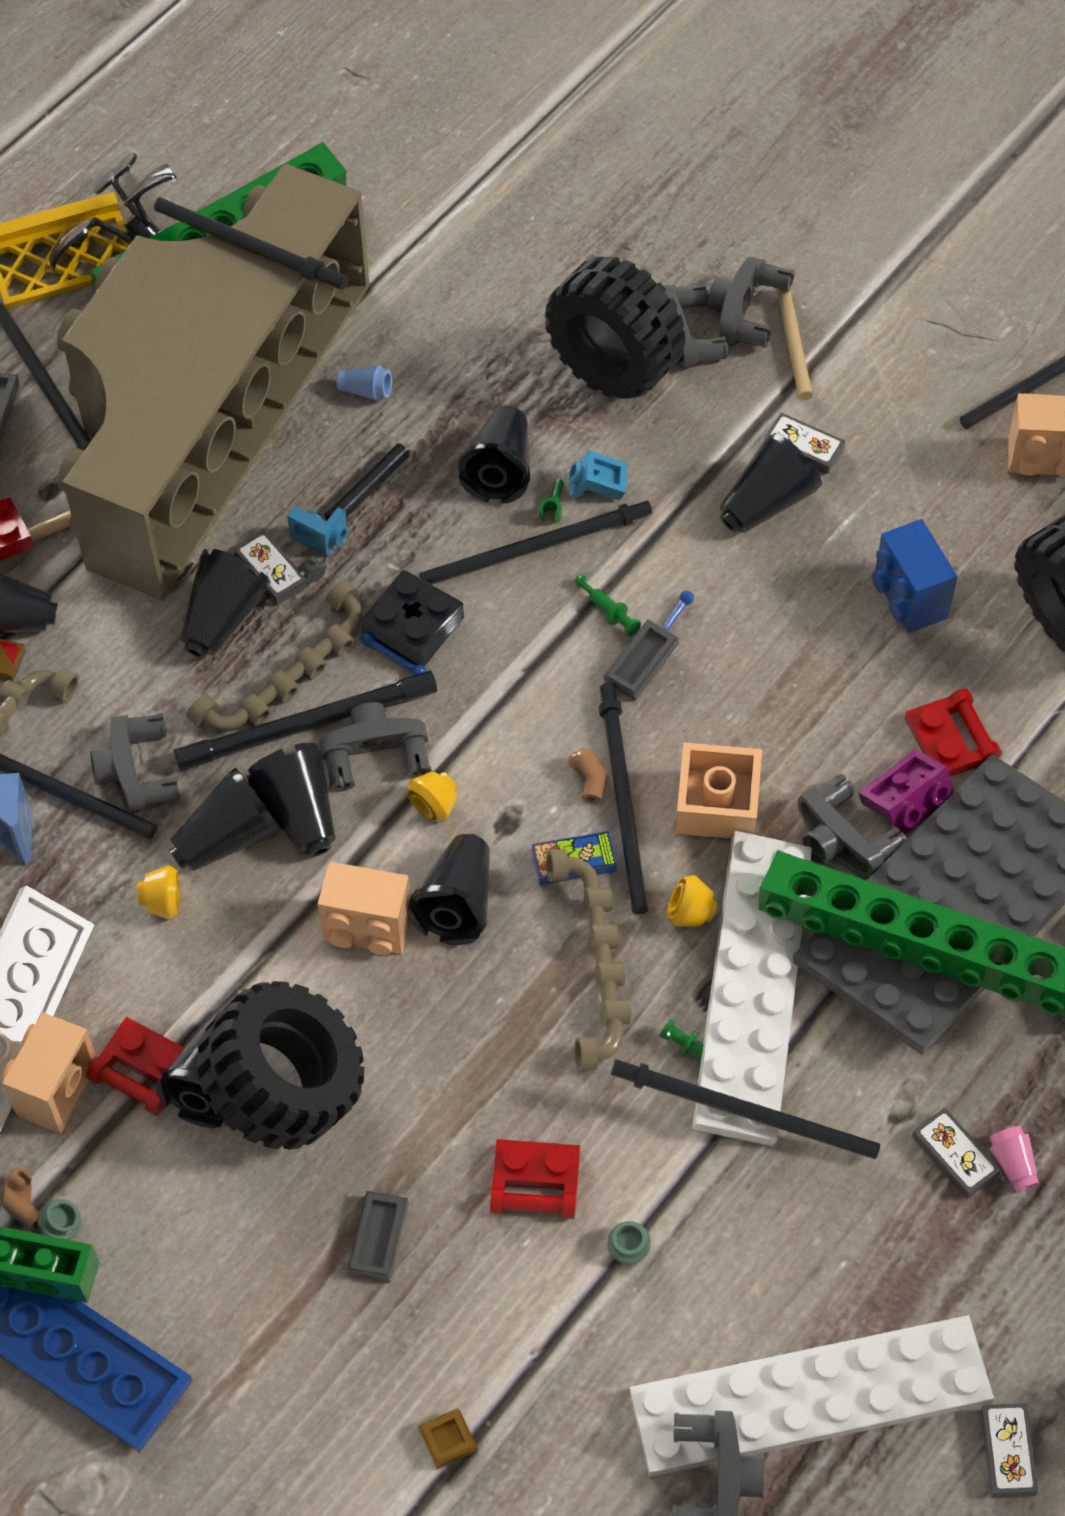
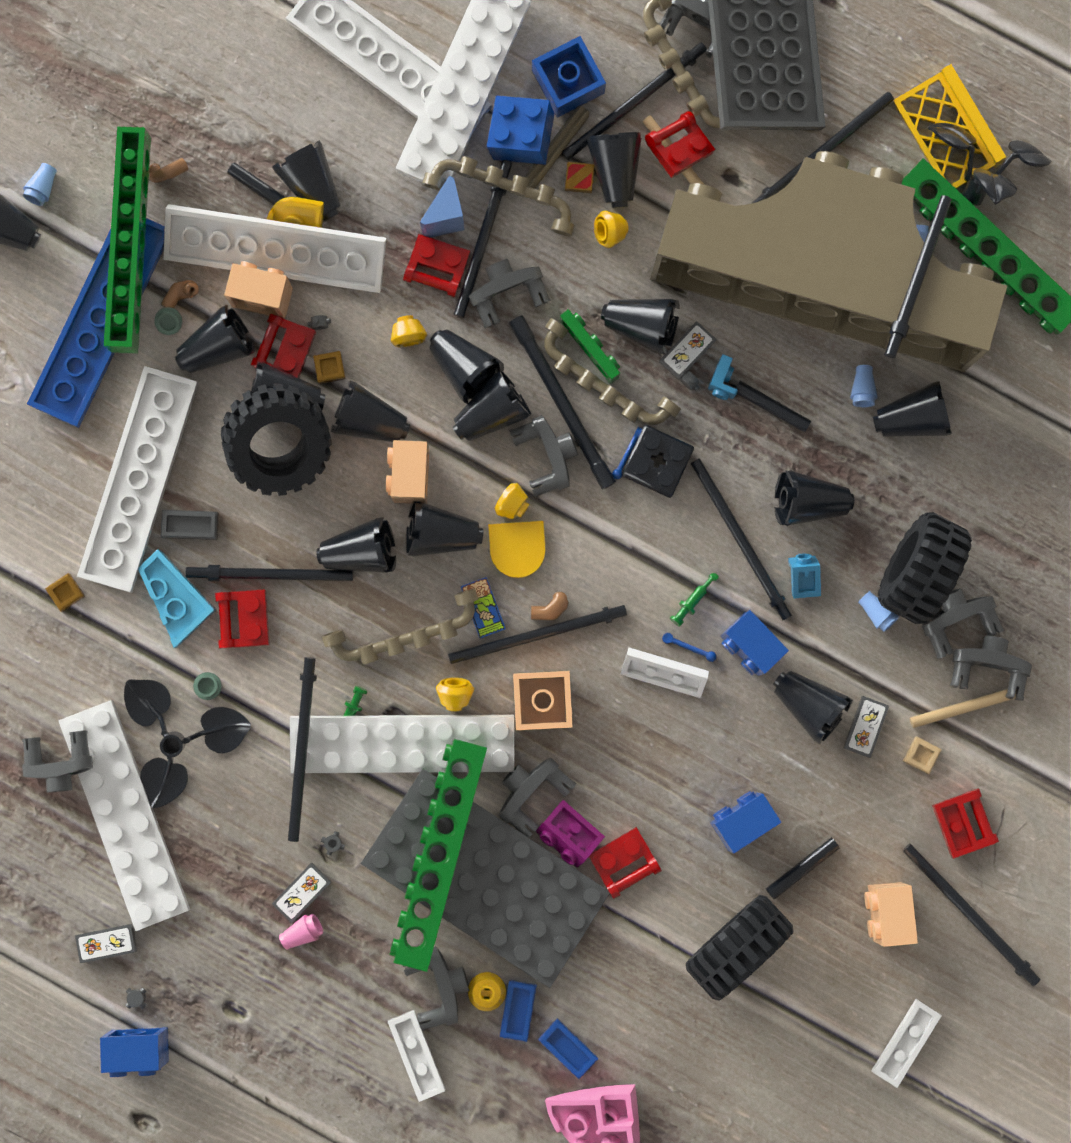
camera: 75 degrees right, 25 degrees up
green hand [539,479,564,523] -> none
dark grey tile [604,619,679,701] -> none
none -> white plate [77,366,199,593]
none -> black plant [124,679,251,808]
none -> medium azure wing [138,549,216,648]
none -> black cone [175,305,255,373]
none -> black bar [186,565,353,581]
none -> dark grey piece [308,315,331,330]
none -> pearl gold tile [313,351,346,384]
none -> black cone [316,517,397,573]
none -> dark grey piece [321,831,345,855]
none -> black cone [330,380,411,442]
none -> red plate [403,234,471,297]
none -> yellow tile [488,521,545,578]
none -> green plate [559,309,620,384]
none -> yellow cone [594,211,629,248]
none -> white plate [621,648,709,698]
none -> blue brick [720,610,789,676]
none -> black piece [765,837,840,900]
none -> light blue cone [858,591,900,632]
none -> black cone [873,381,952,437]
none -> tan tile [903,737,942,774]
none -> red plate [932,788,999,859]

